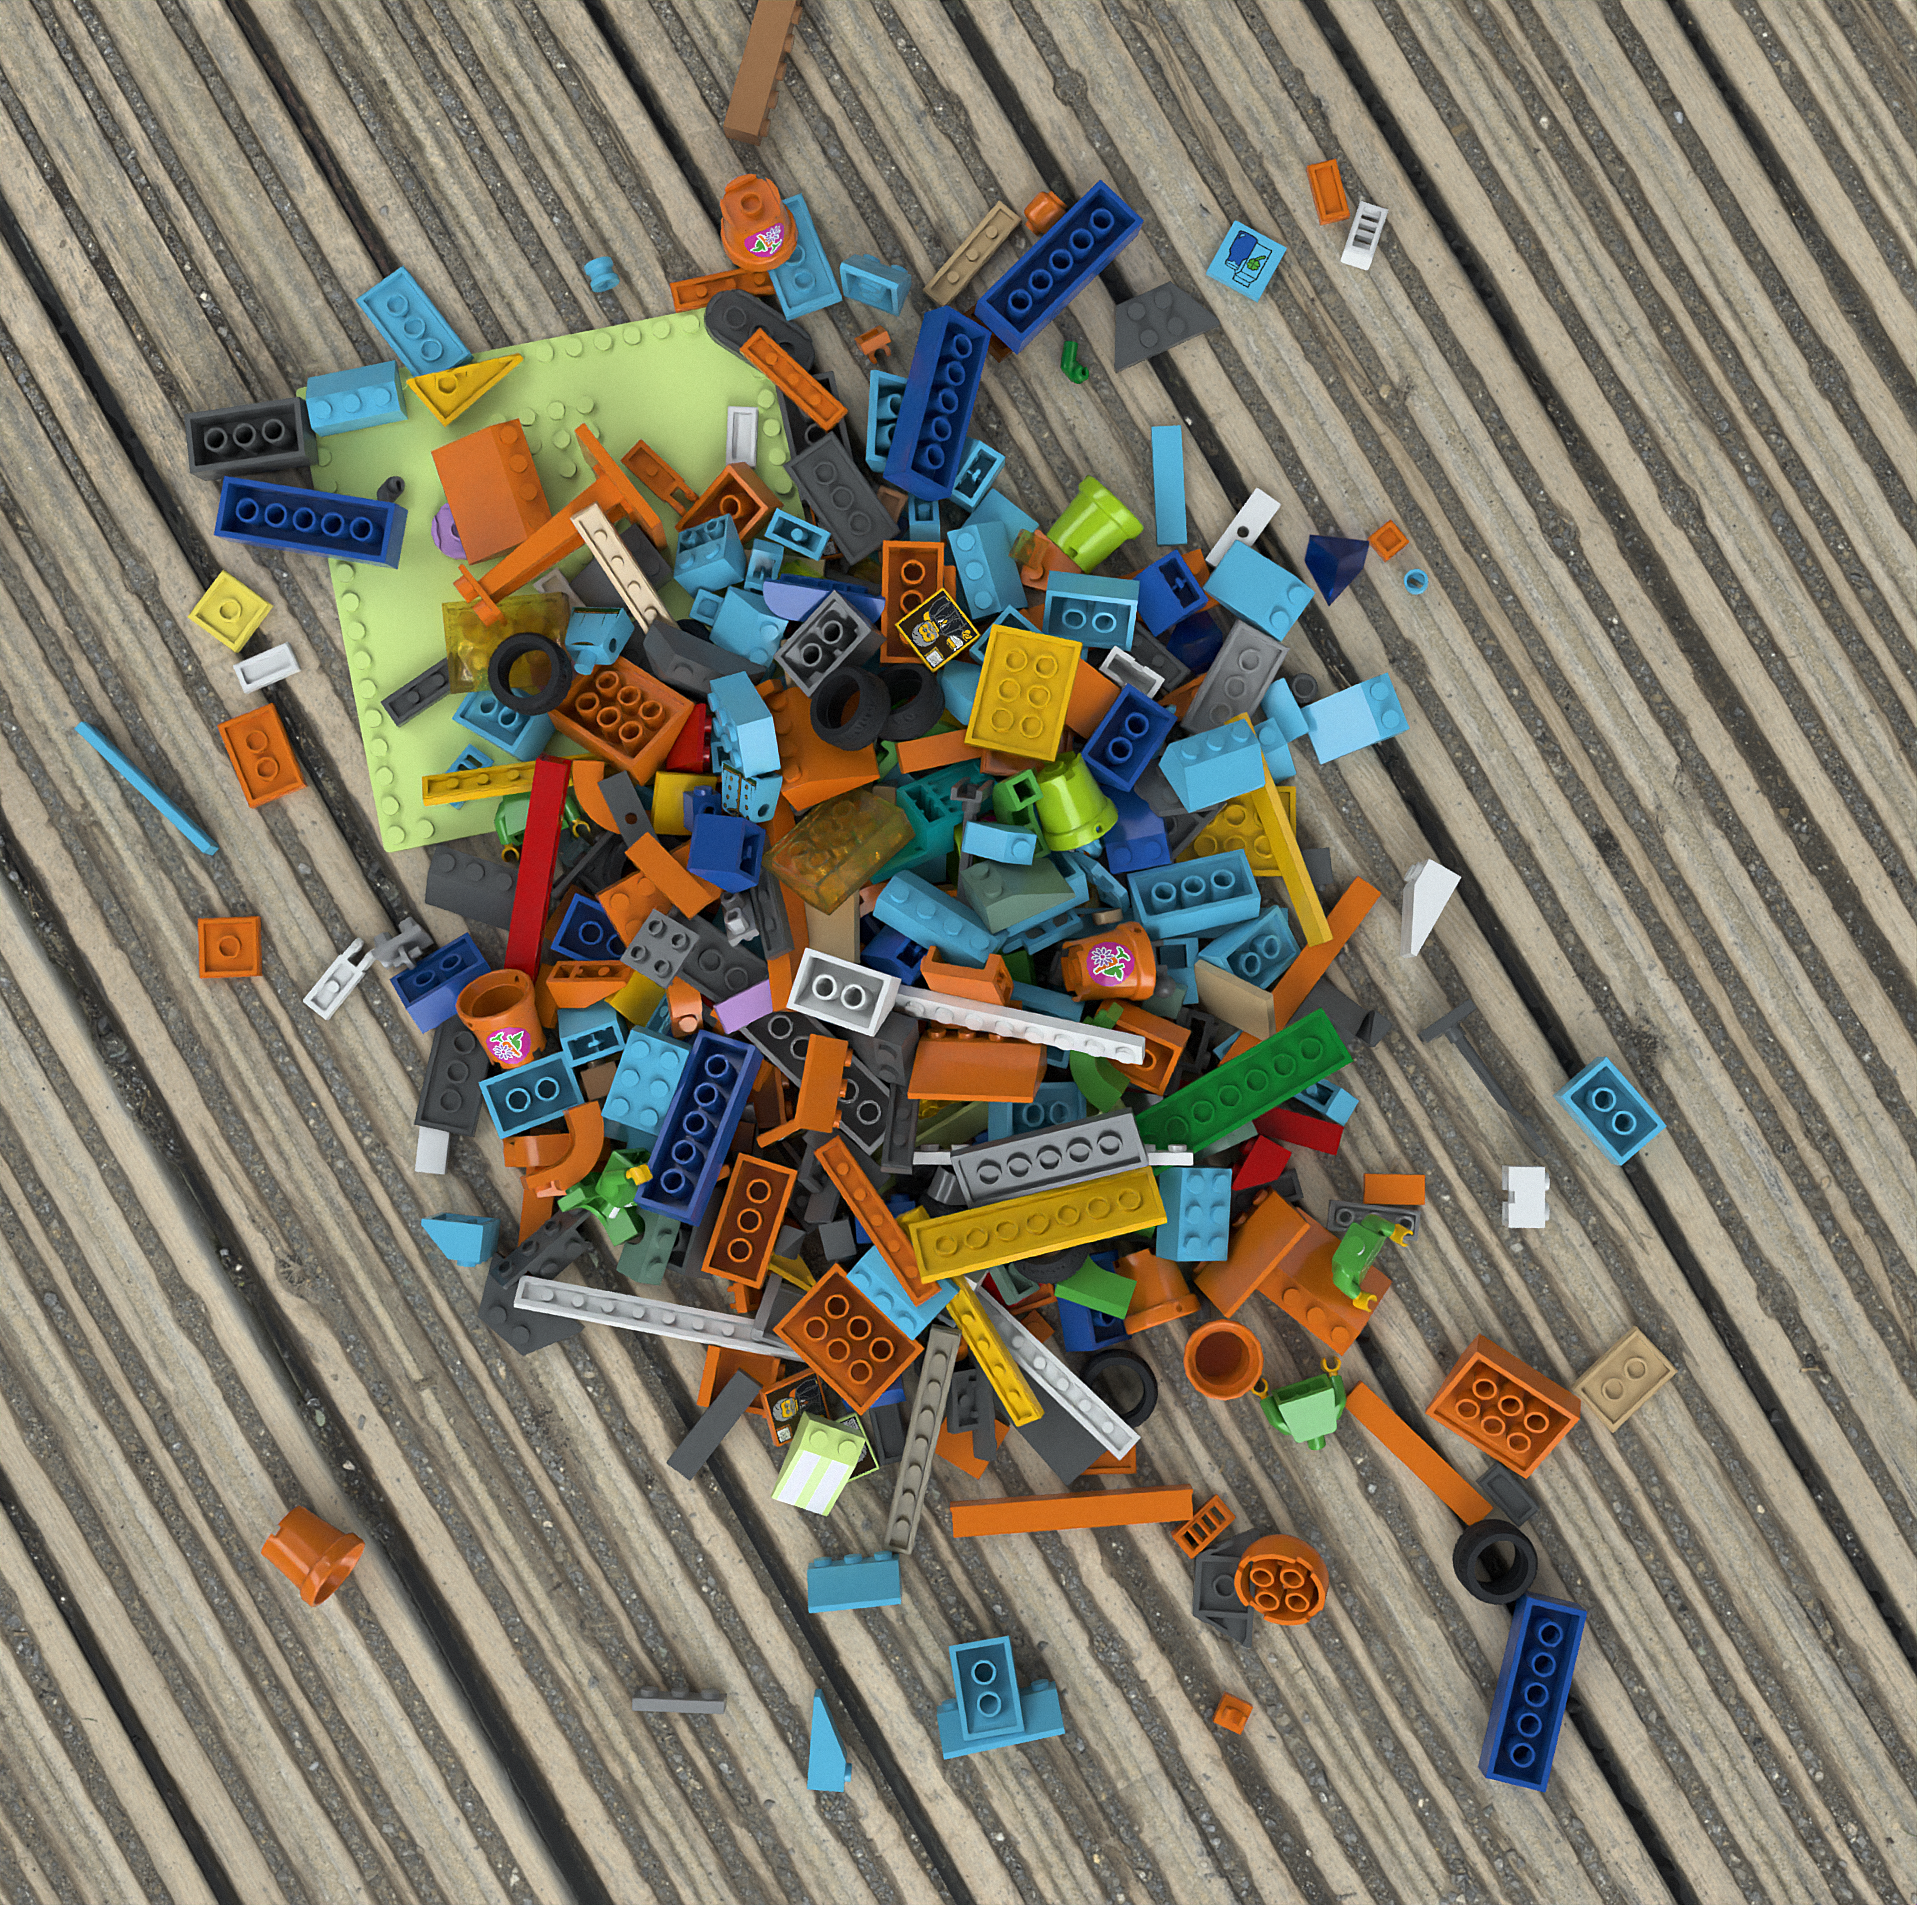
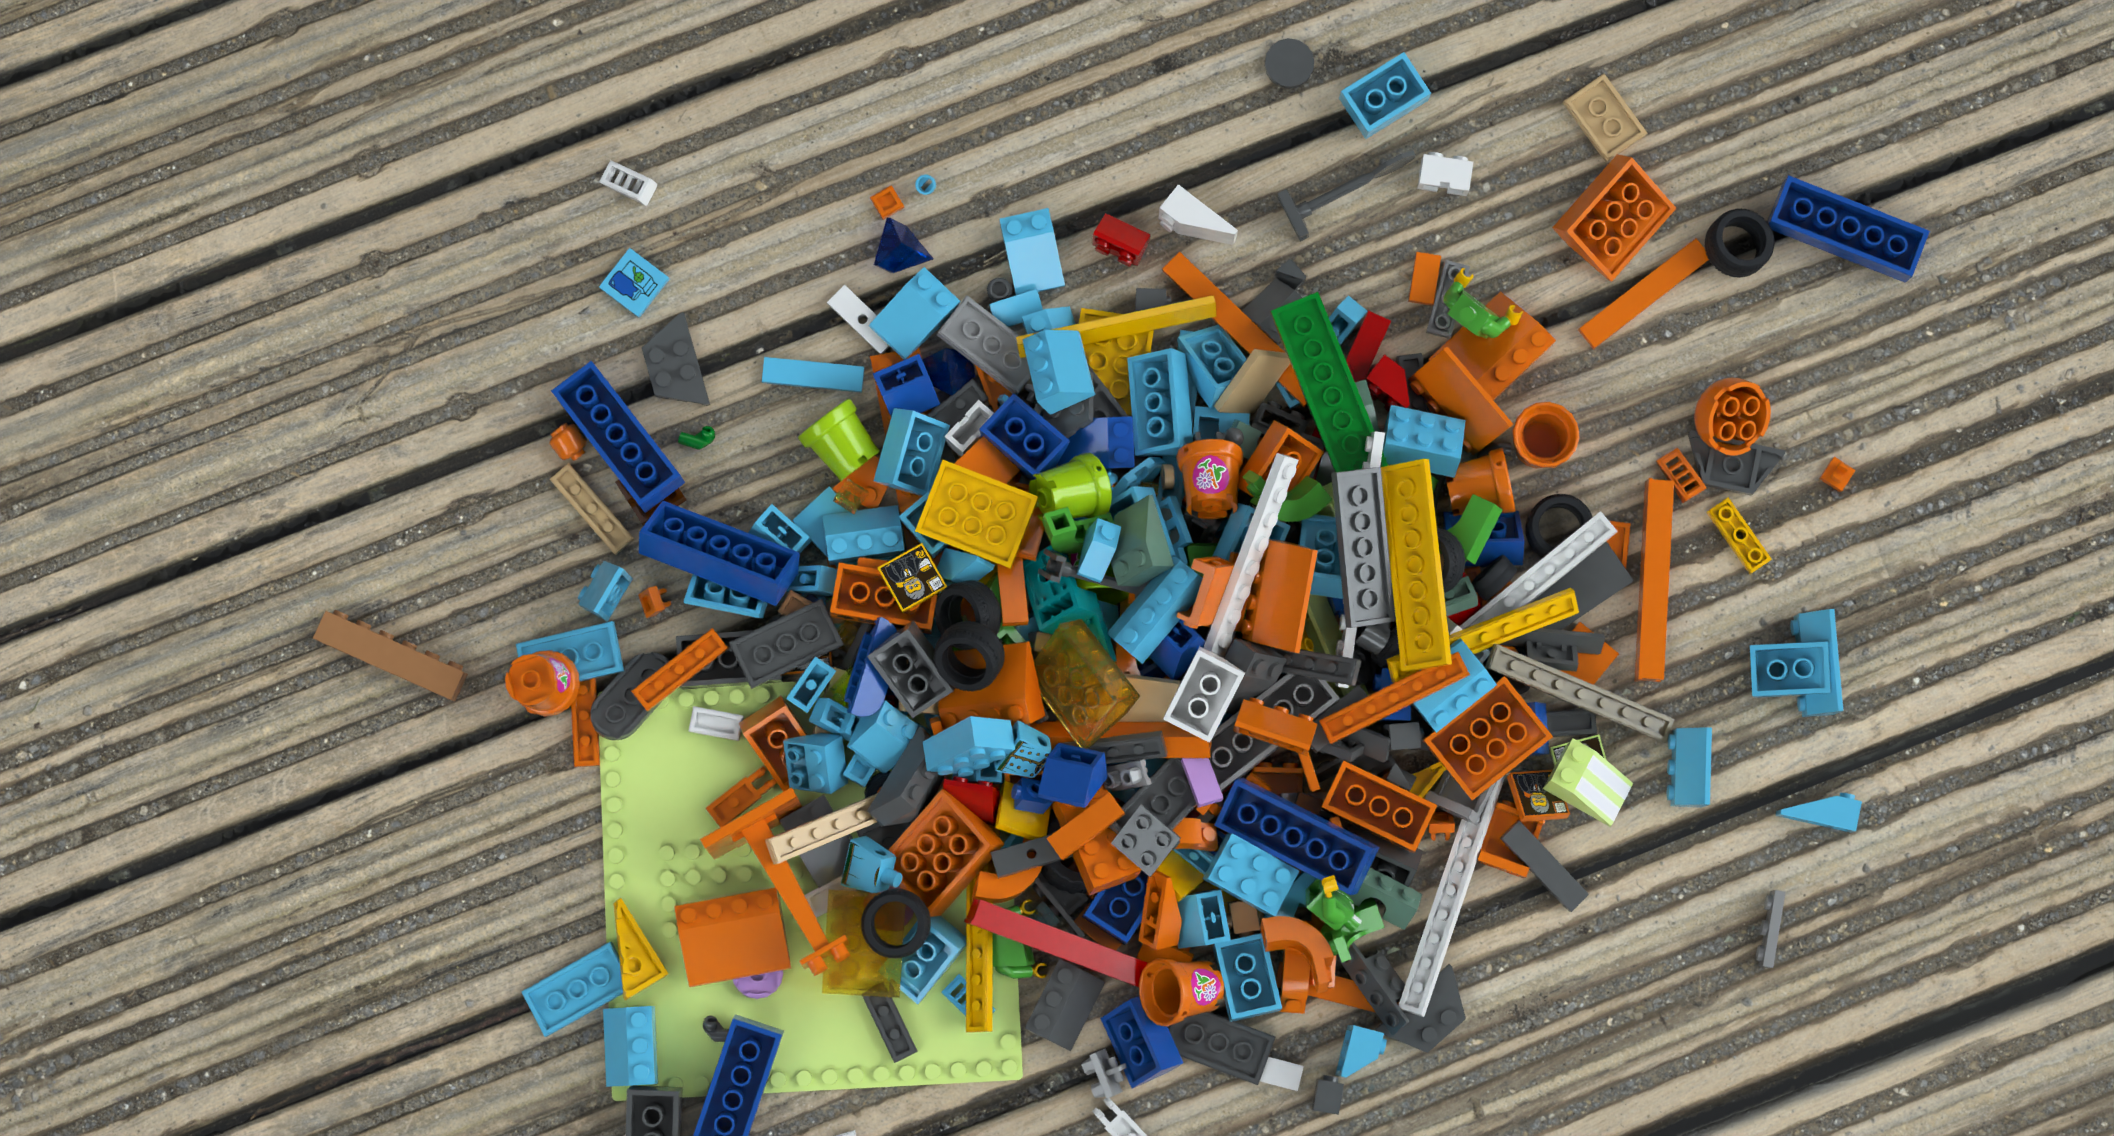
camera: 80 degrees left, 5 degrees down
medium azure wheel [584,256,620,292] -> none
torso [1251,1356,1347,1450] -> none
orange tile [1306,159,1350,226] -> none
dark grey tile [1476,1461,1541,1528] -> none
none -> red slope [1092,213,1151,266]
none -> dark grey tile [1264,38,1314,89]
none -> dark grey brick [1312,1075,1344,1115]
none -> black tyre [1472,555,1517,600]
none -> yellow tile [1706,497,1772,574]

